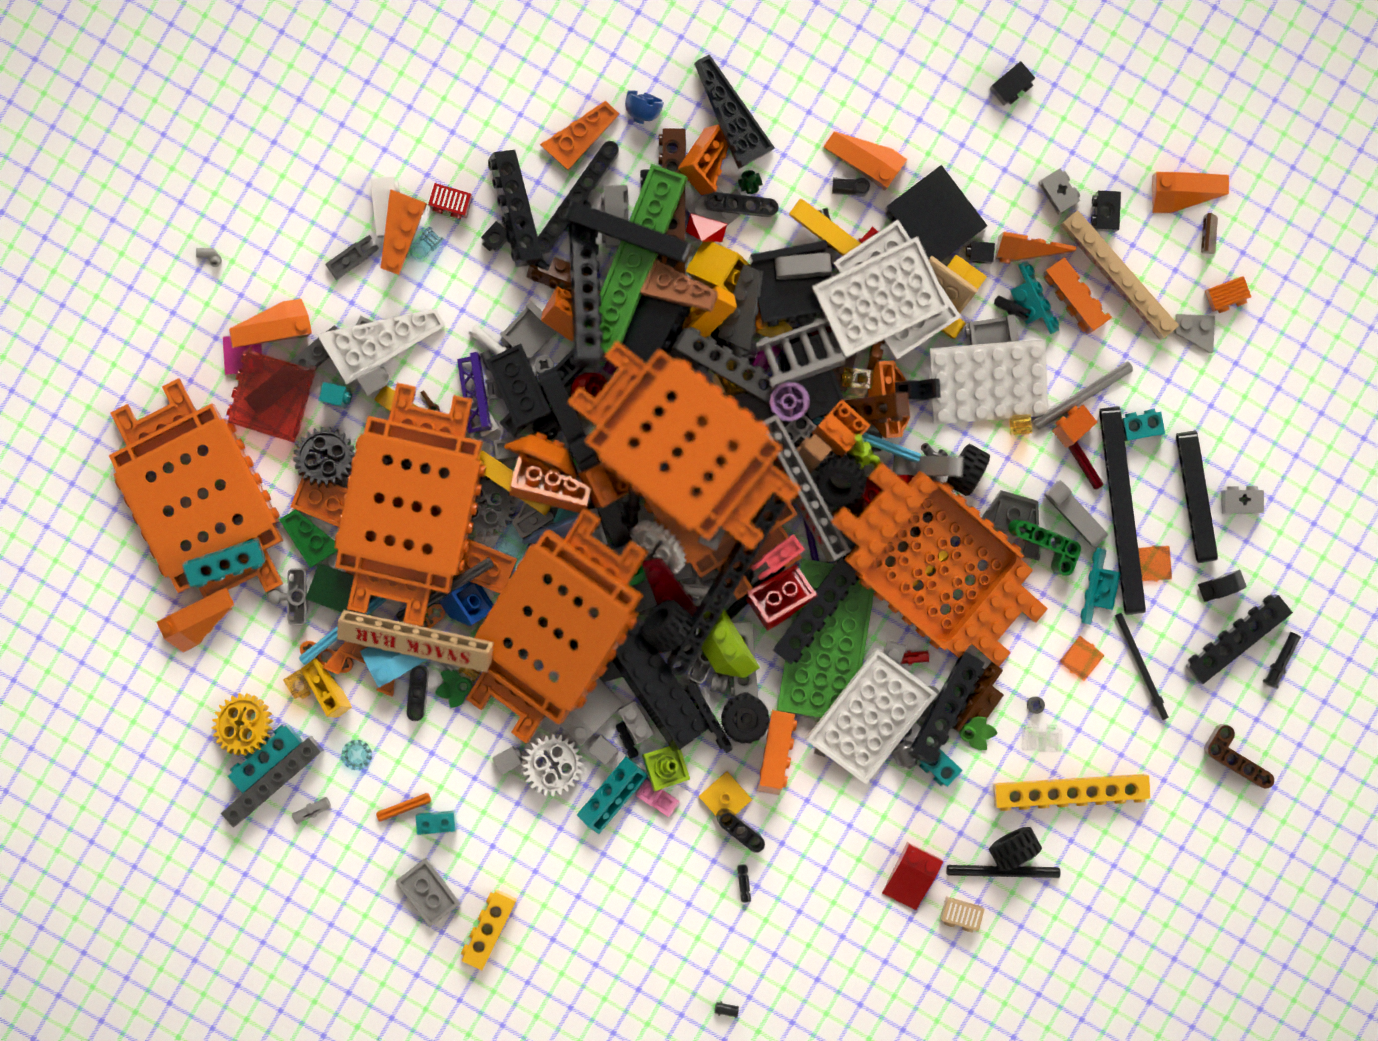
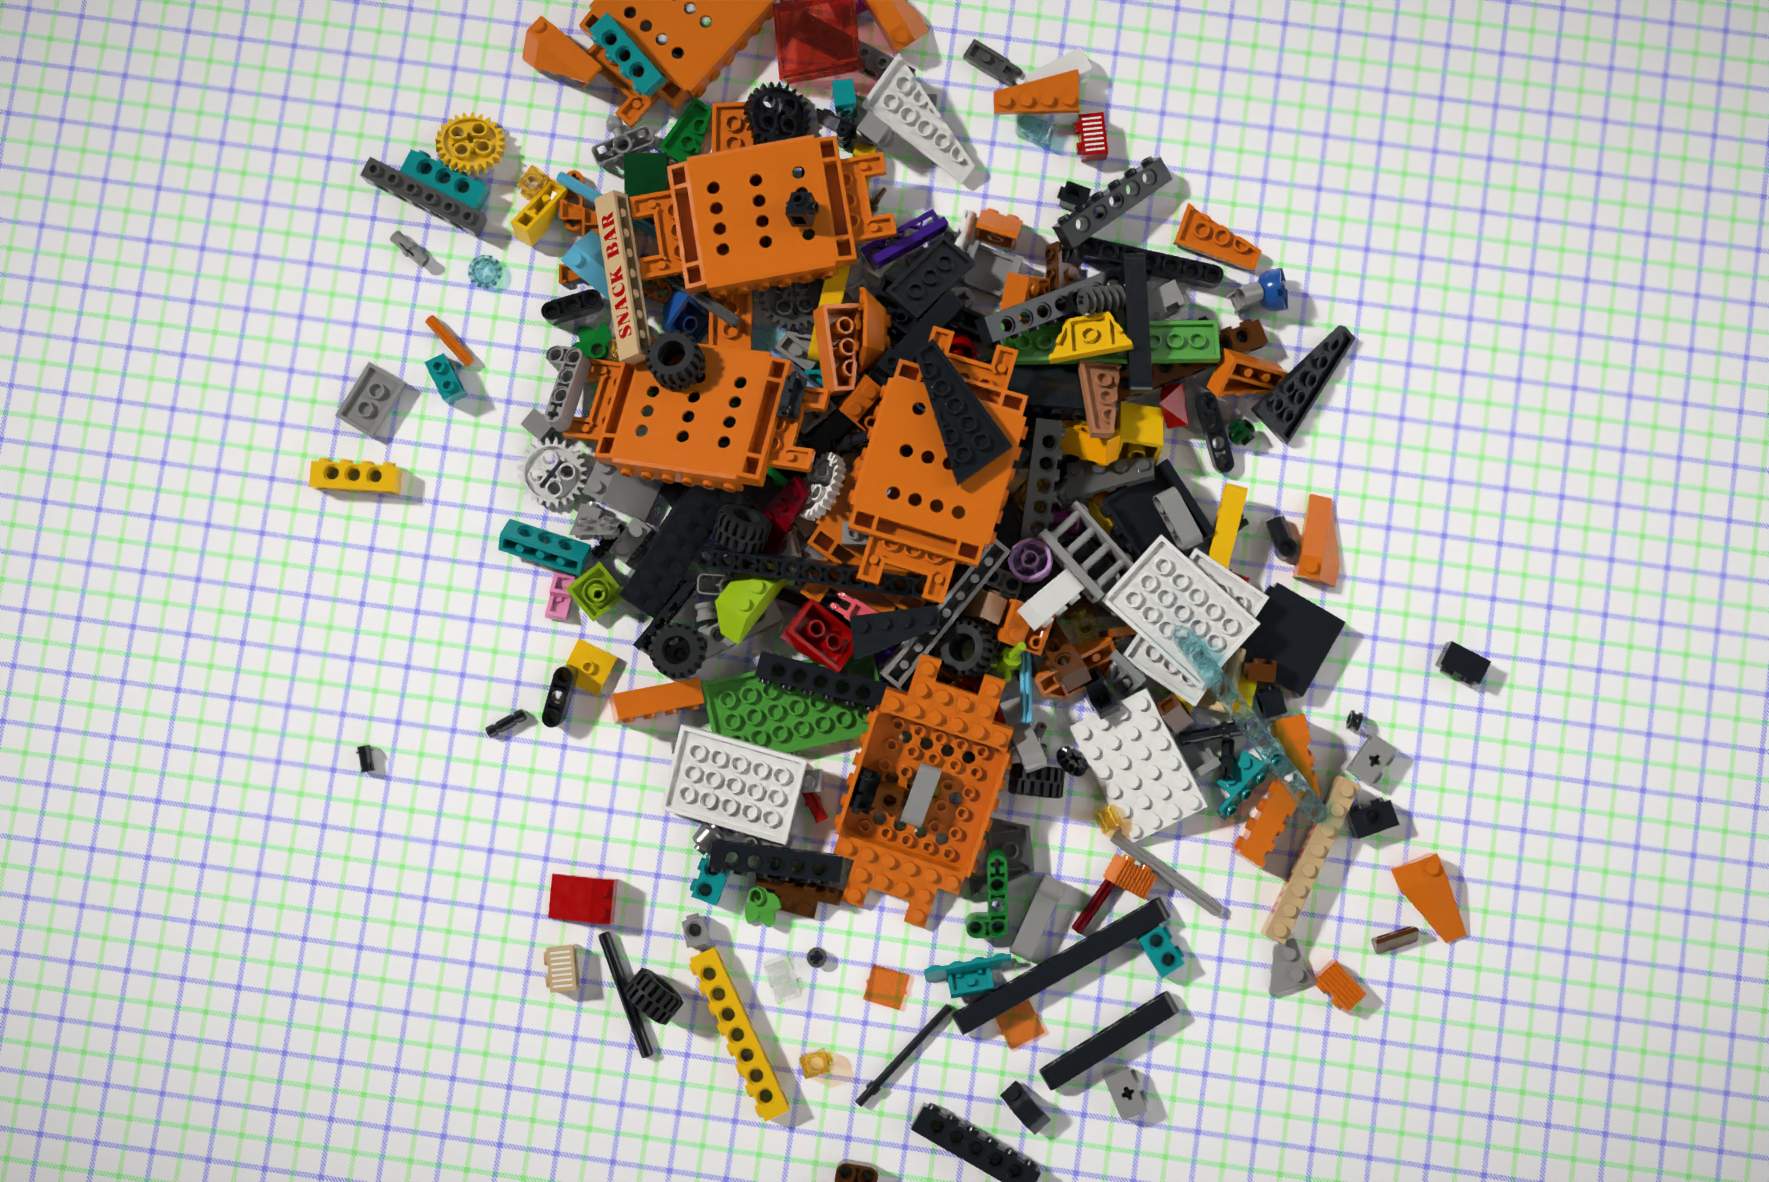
camera: 75 degrees right, 5 degrees down
none -> light grey beam [544,345,591,432]
none -> light grey hinge [569,516,620,540]
none -> black tyre [646,330,706,391]
none -> light grey brick [681,913,711,948]
none -> black hinge [776,372,808,420]
none -> black brick [785,191,819,227]
none -> clear yellow brick [799,1047,834,1079]
none -> black hinge [816,108,858,148]
none -> black hinge [849,766,882,815]
none -> black wing [850,605,941,661]
none -> reddish brown brick [872,780,907,815]
none -> light grey beam [900,762,942,828]
none -> black wing [915,339,1013,486]
none -> orange slope [974,208,1023,250]
none -> white brick [1017,568,1085,631]
none -> yellow wing [1049,311,1134,364]
none -> black gear [1056,746,1088,777]
none -> dark grey piece [1077,284,1126,314]
none -> light grey wing [1109,650,1146,698]
none -> reddish brown brick [1156,692,1194,733]
none -> clear light blue beam [1171,625,1328,823]
none -> black pin [1179,718,1248,746]
none -> light grey piece [1226,282,1264,315]
none -> reddish brown brick [1243,658,1277,683]
none -> black bush [1346,710,1363,731]

